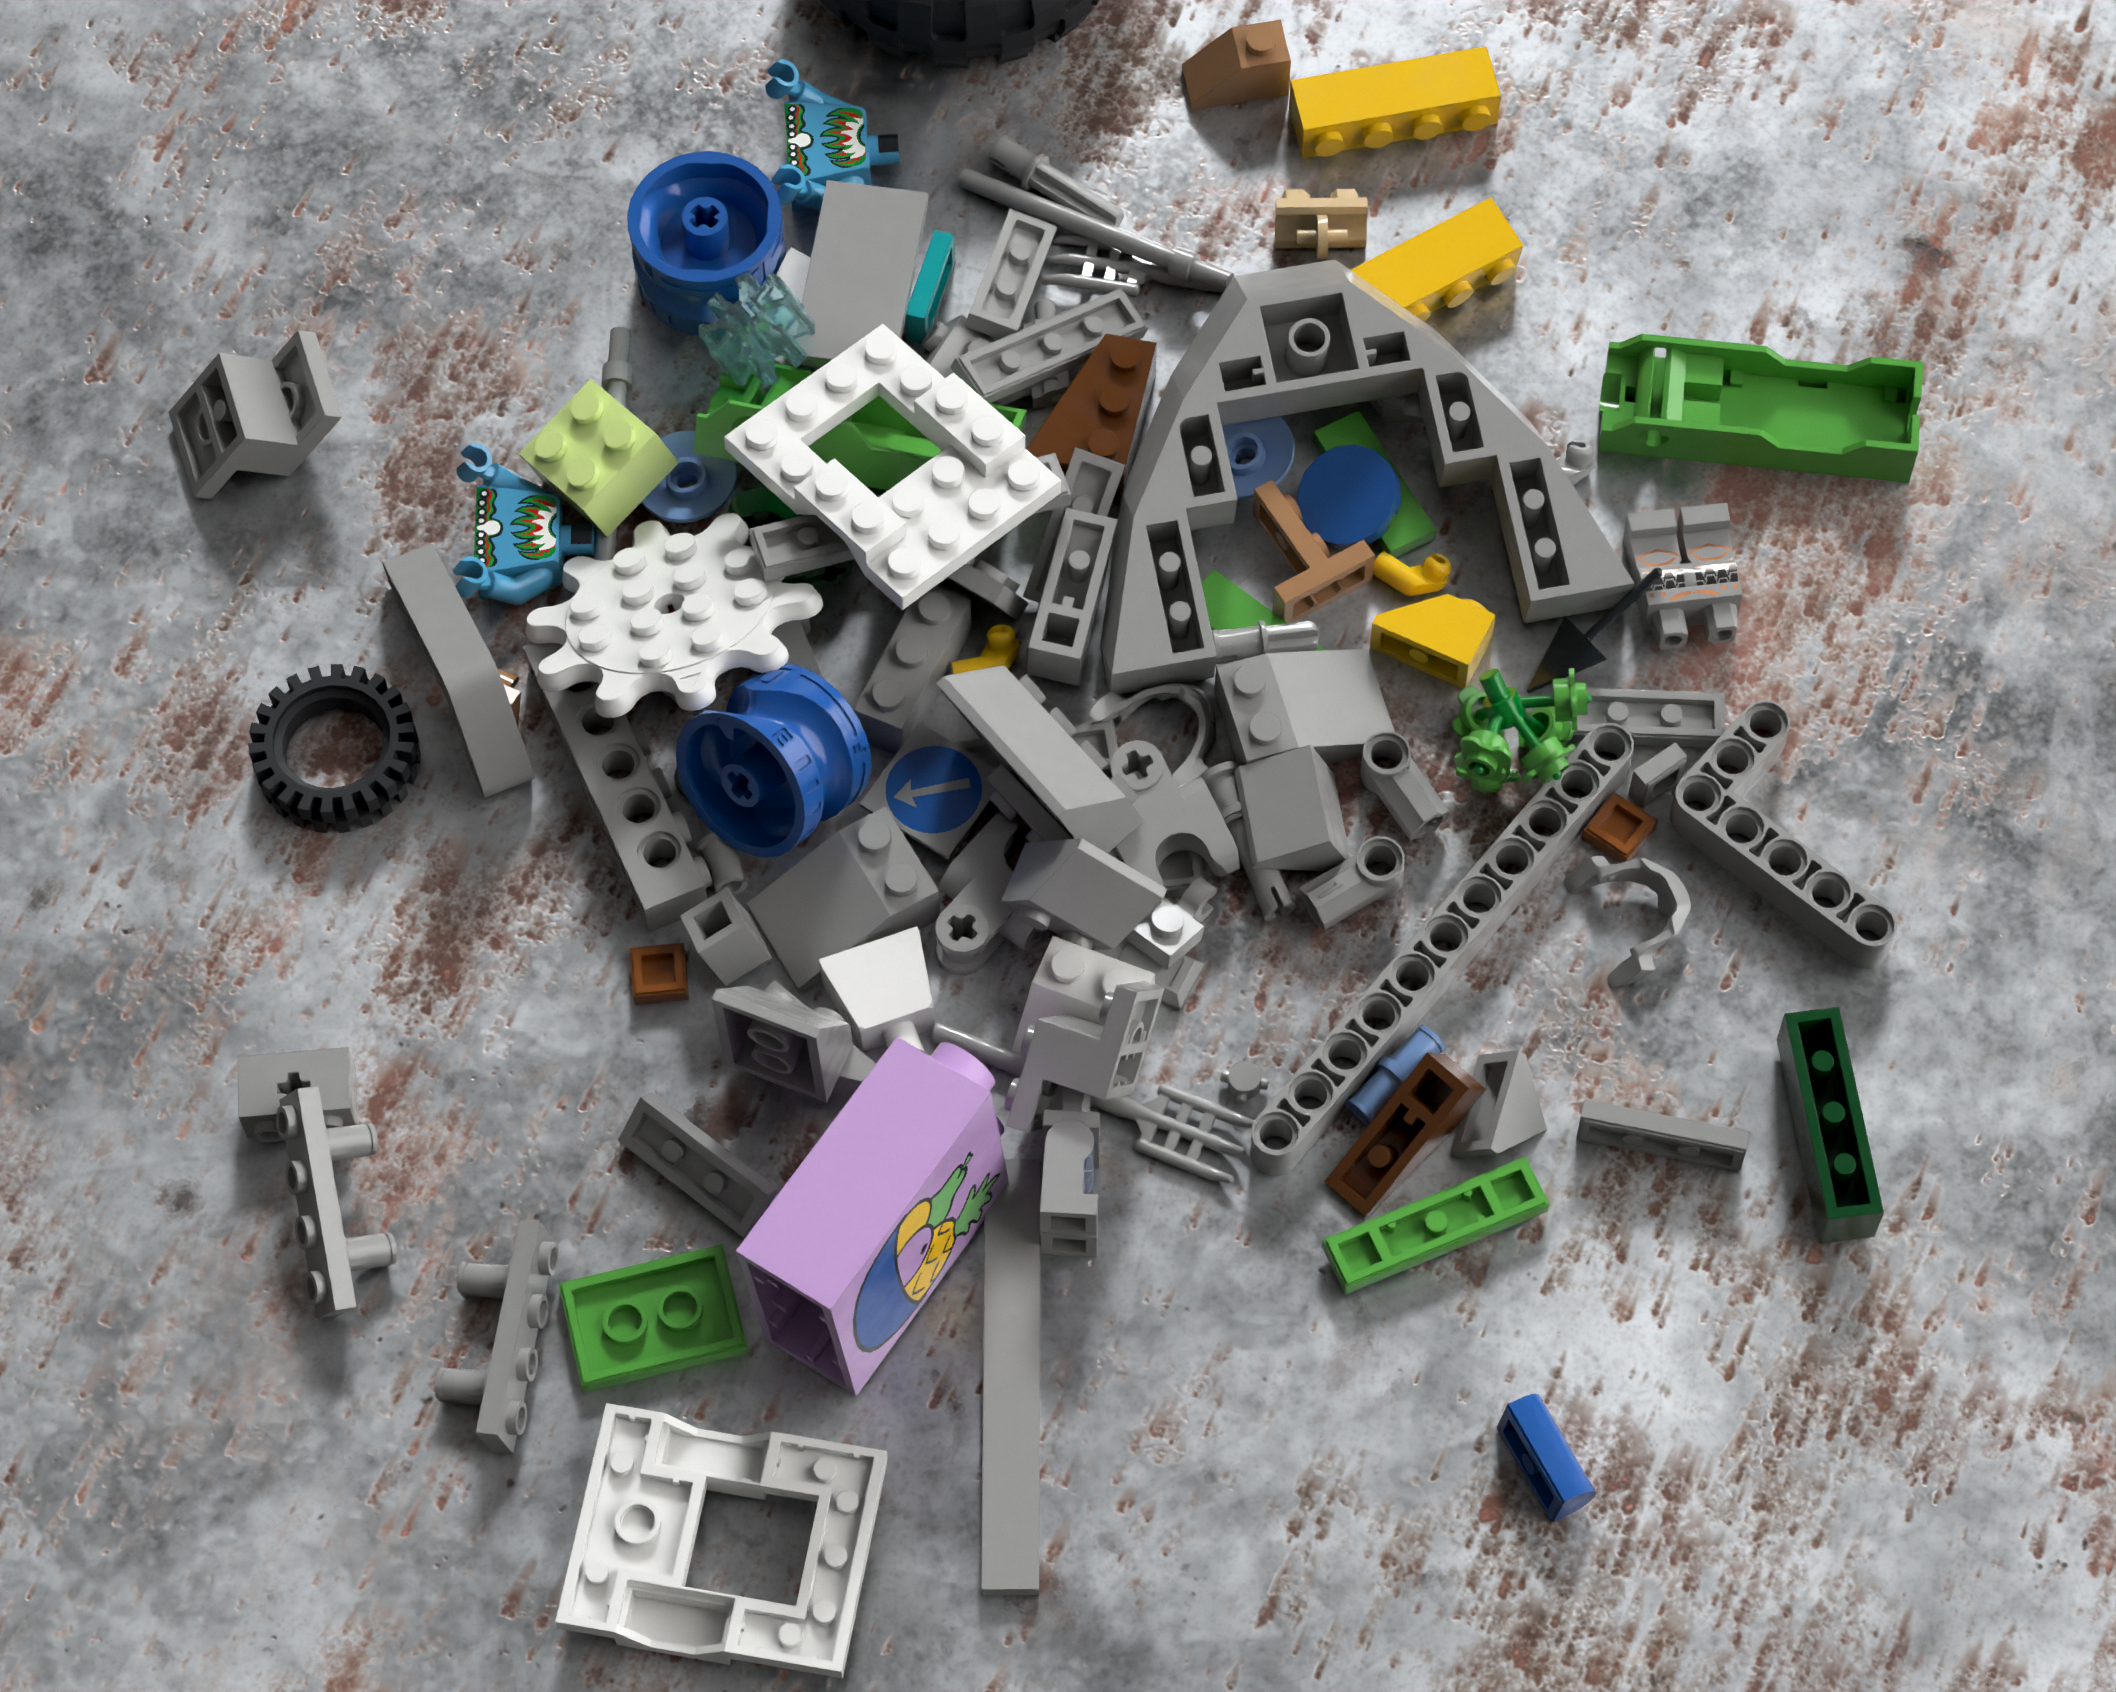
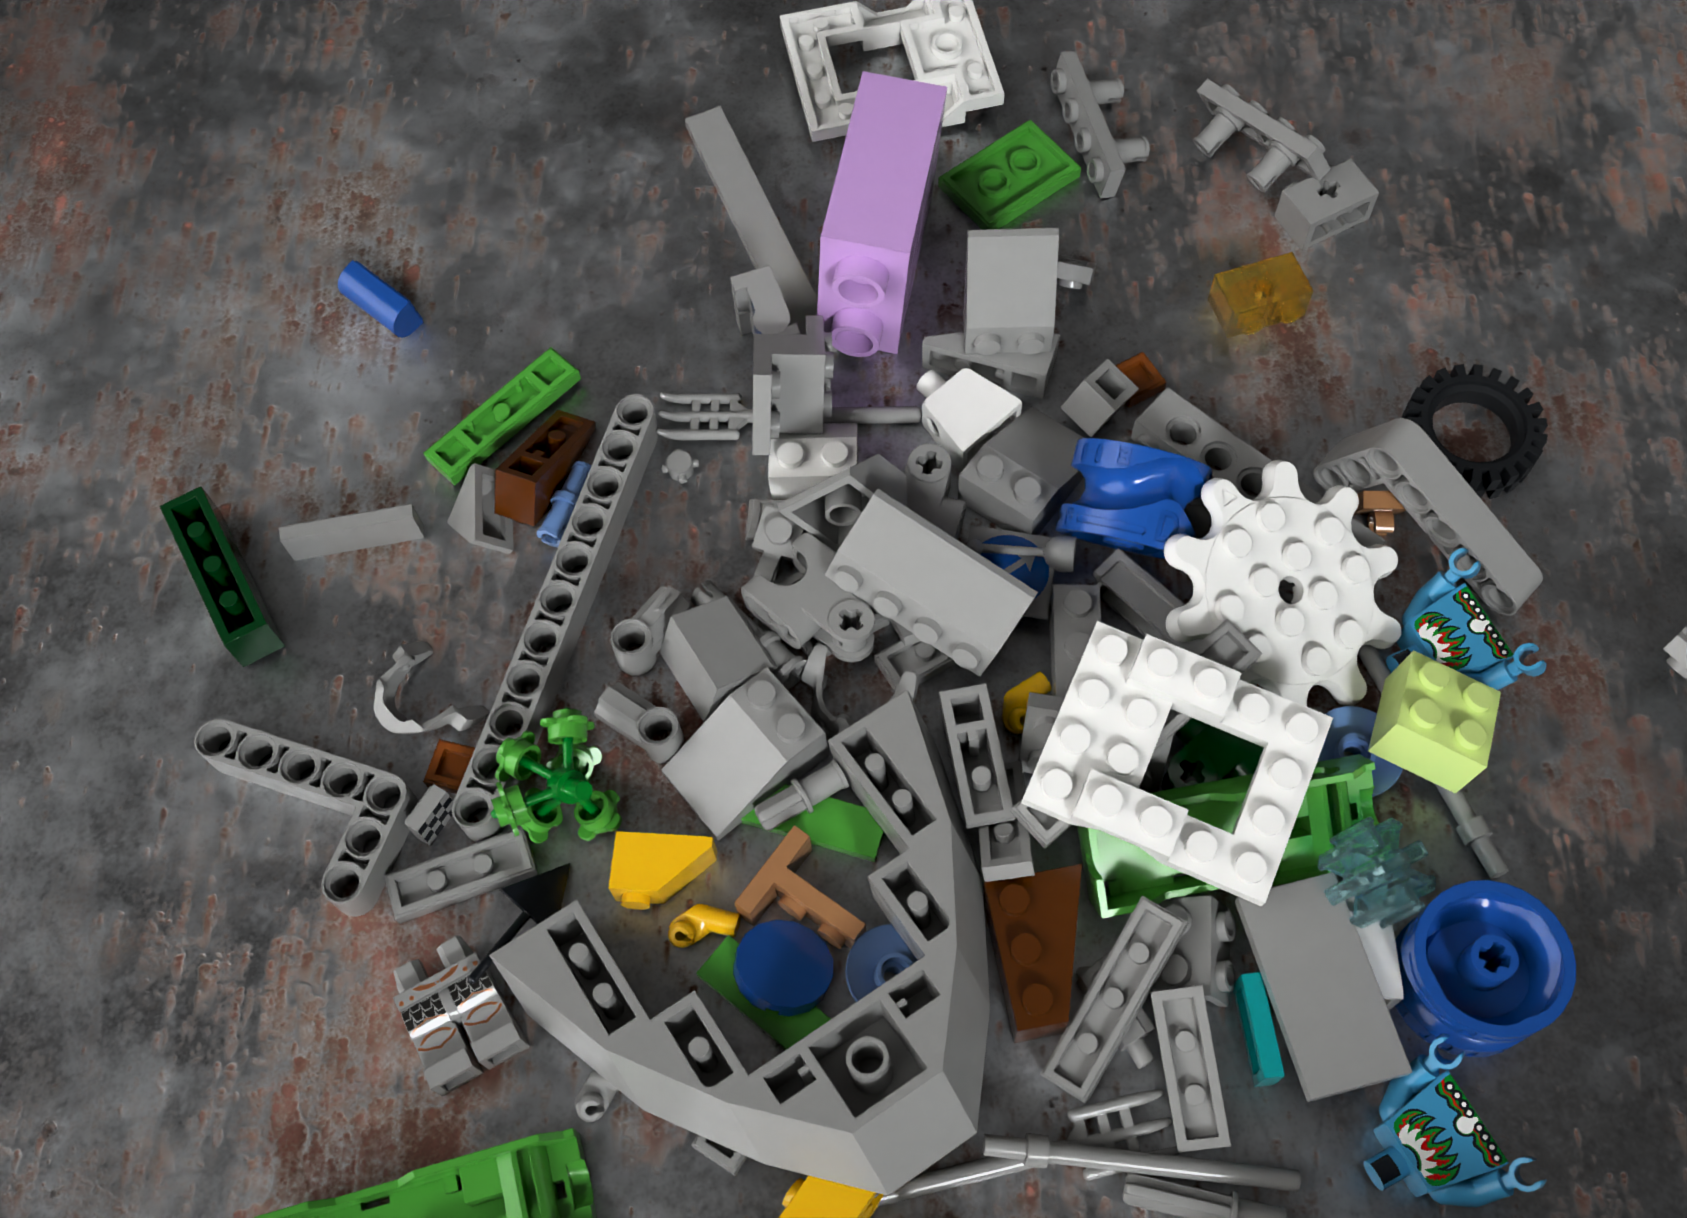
camera: 160 degrees right, 0 degrees up
none -> light grey hinge [966,535,1076,573]
none -> clear yellow brick [1208,252,1313,338]

